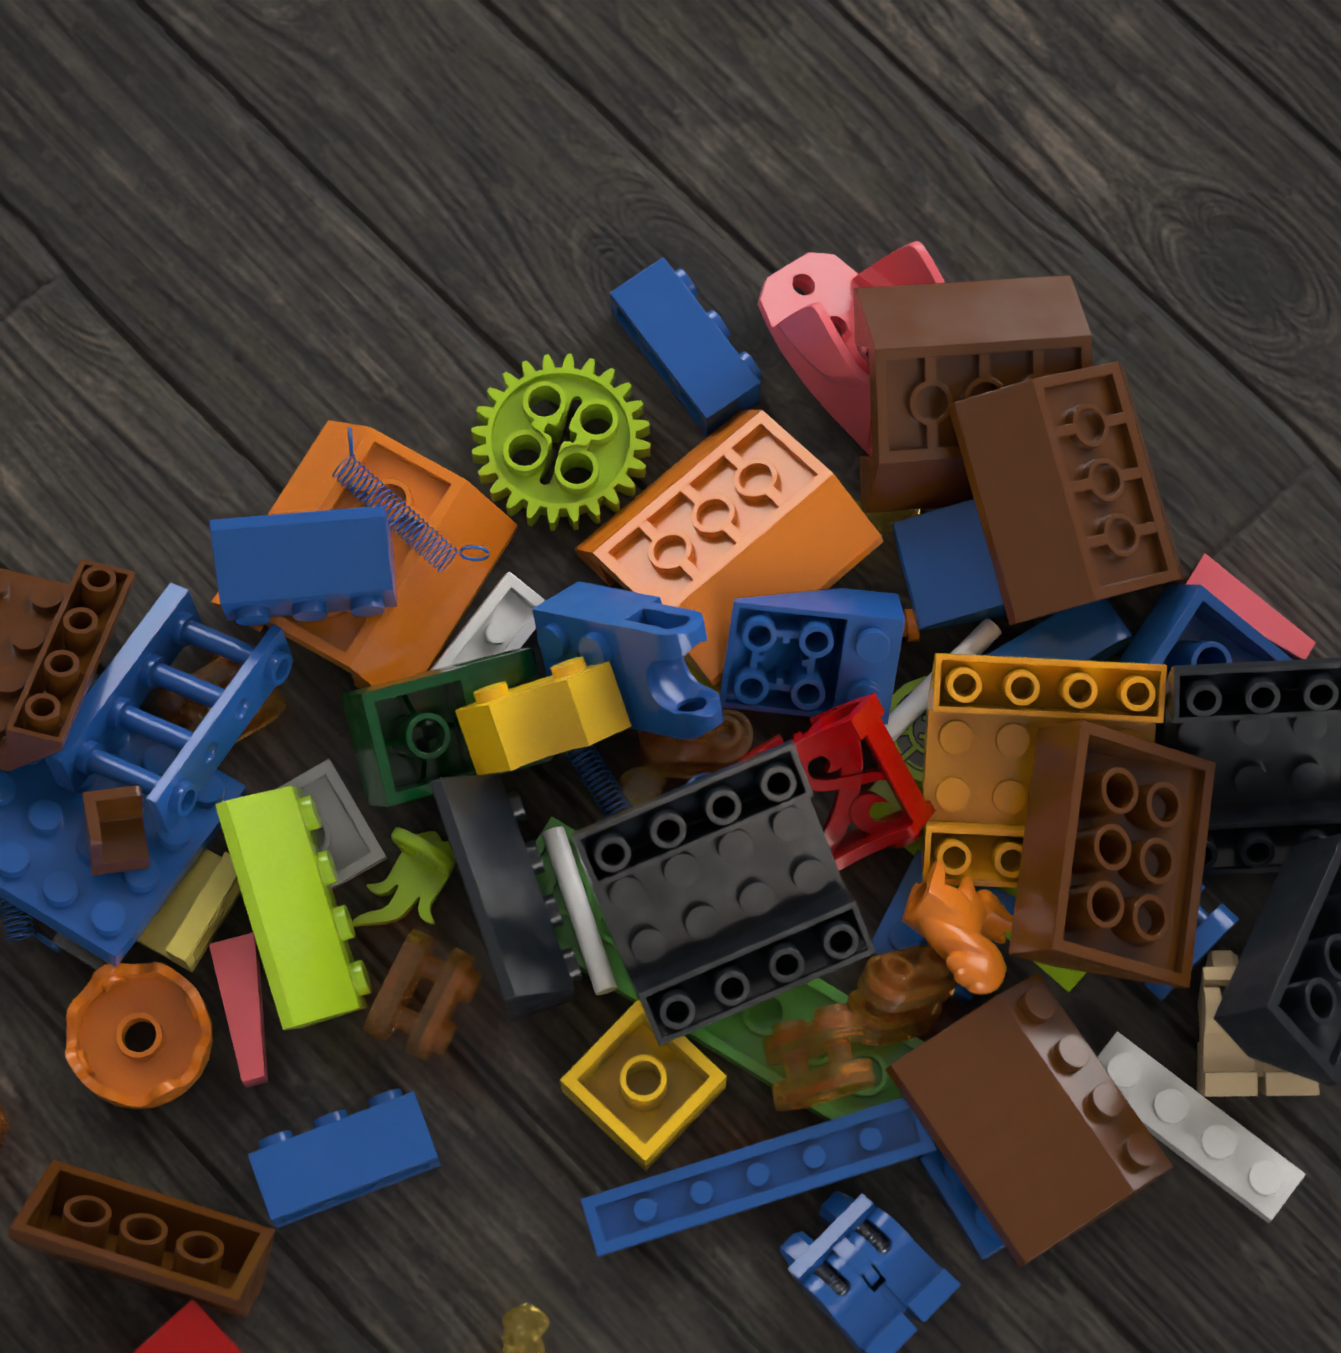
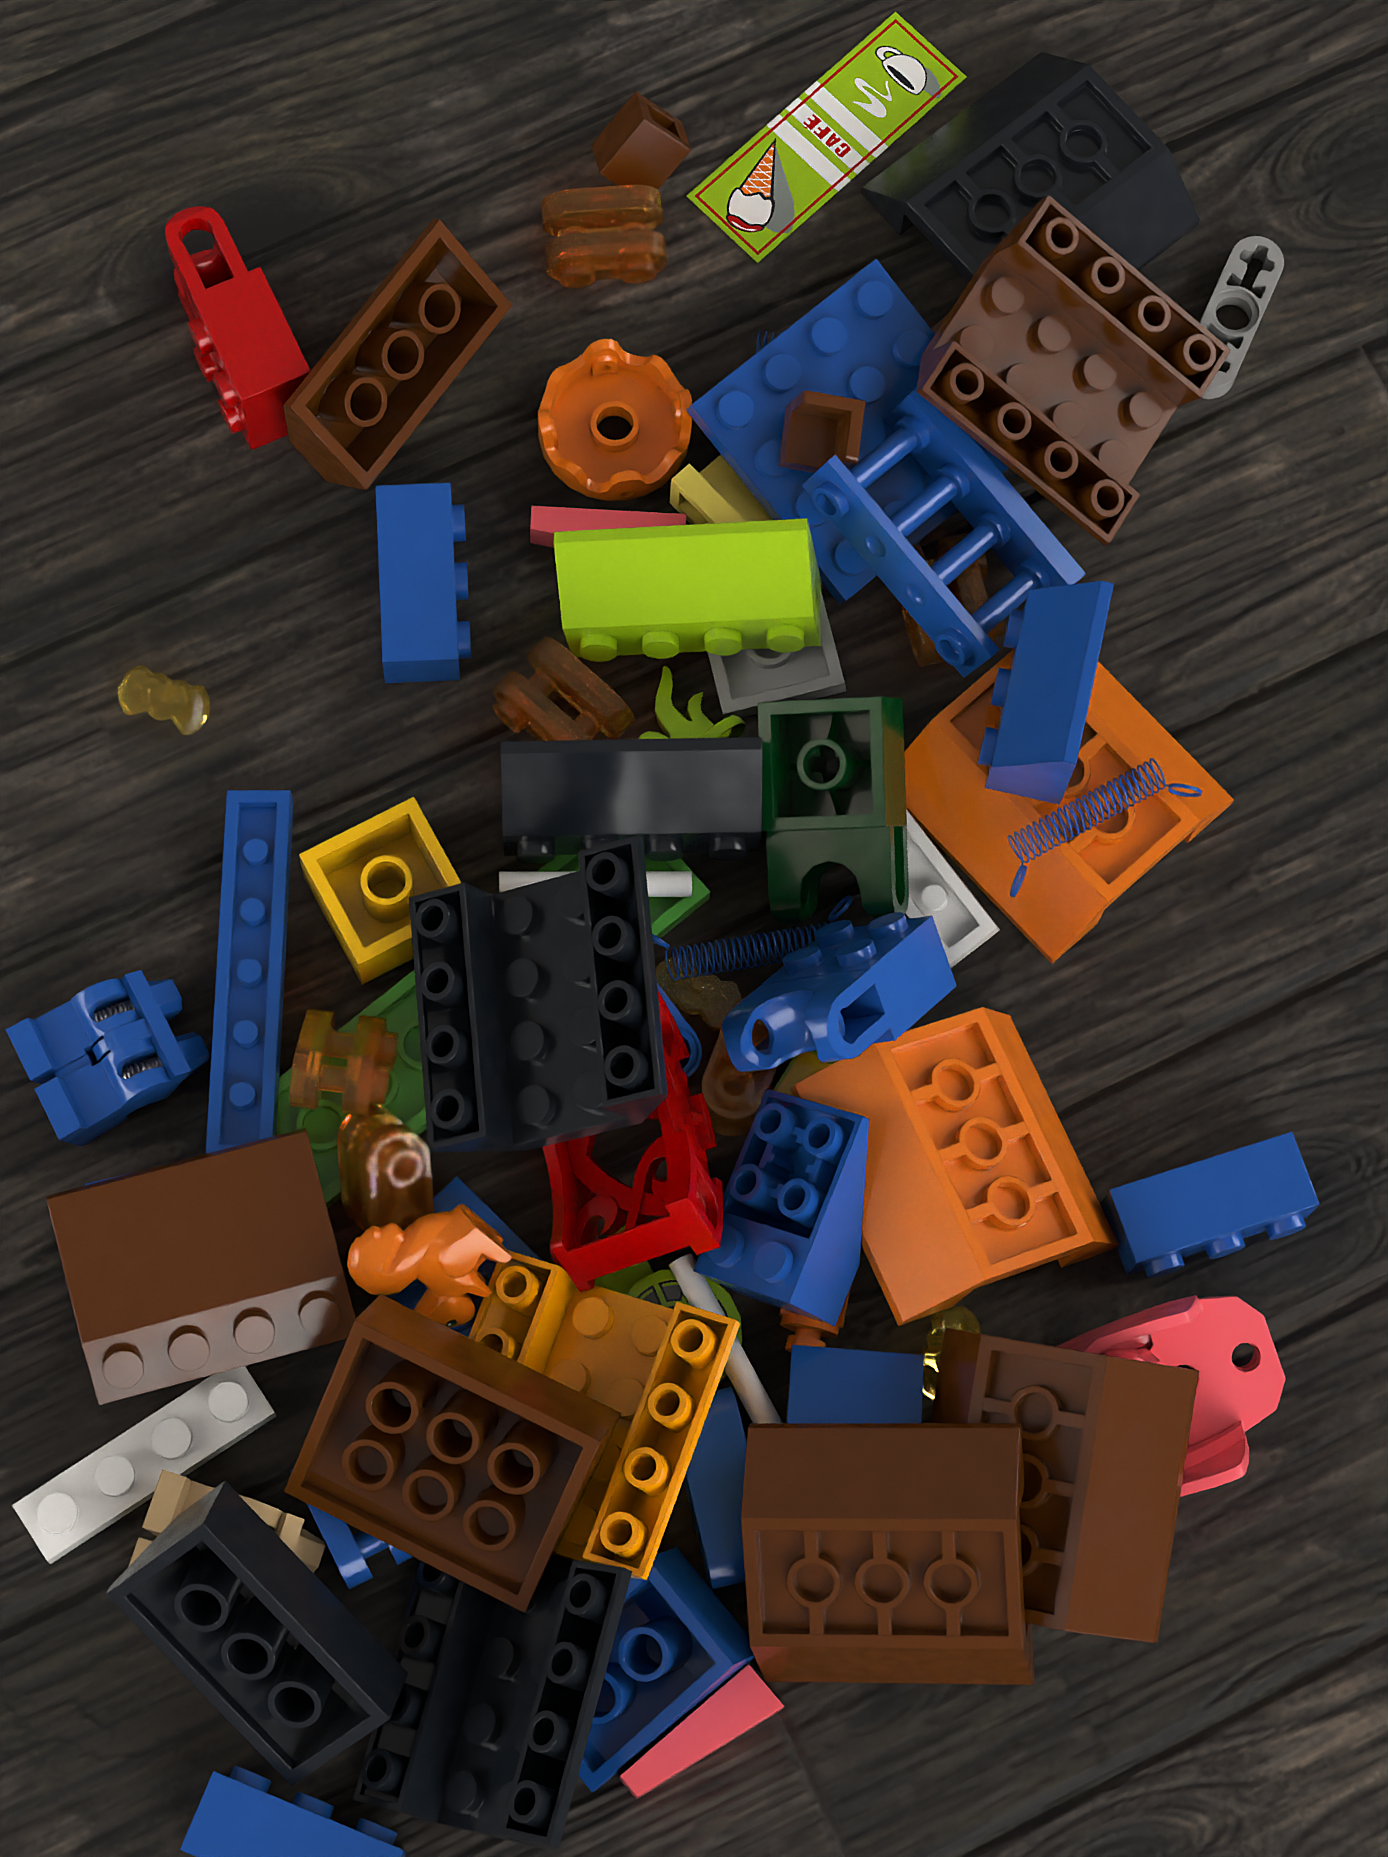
camera: 100 degrees right, 0 degrees up
yellow brick [455,657,631,775] -> none
lime gear [471,354,651,531] -> none

